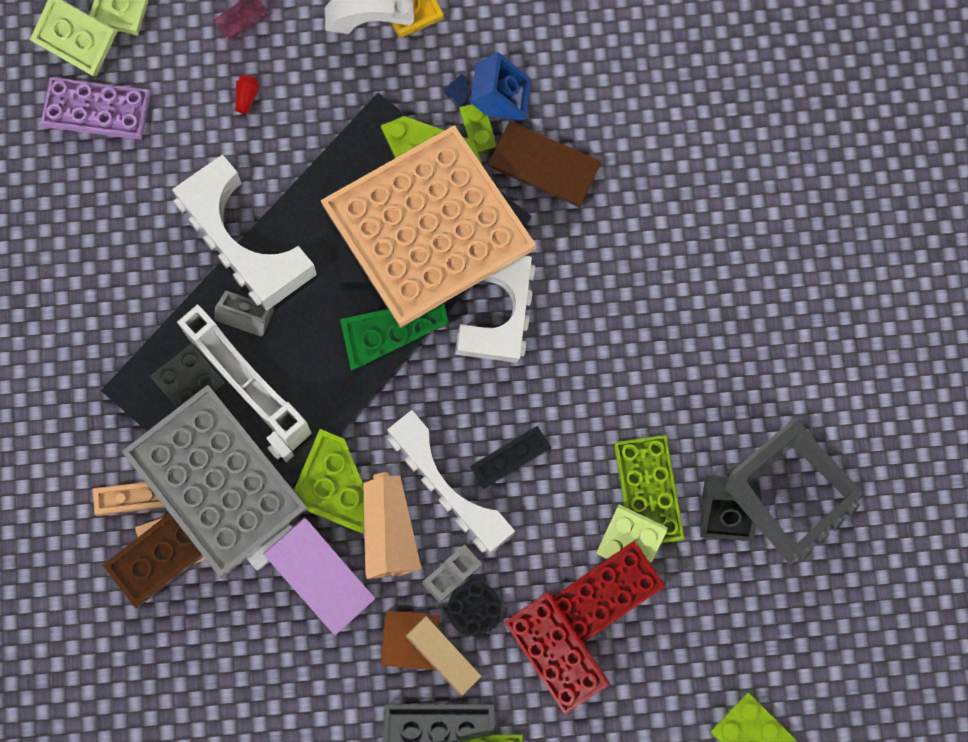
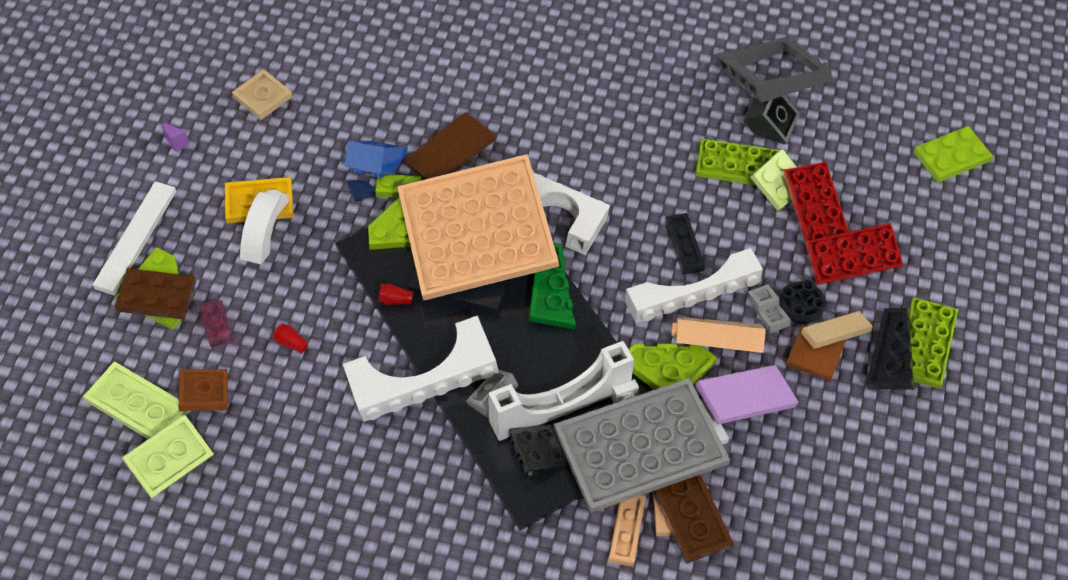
camera: 70 degrees left, 20 degrees down
lavender tile [41,77,151,140] -> none
none -> dark orange tile [178,369,228,411]
none -> red cone [378,282,413,305]

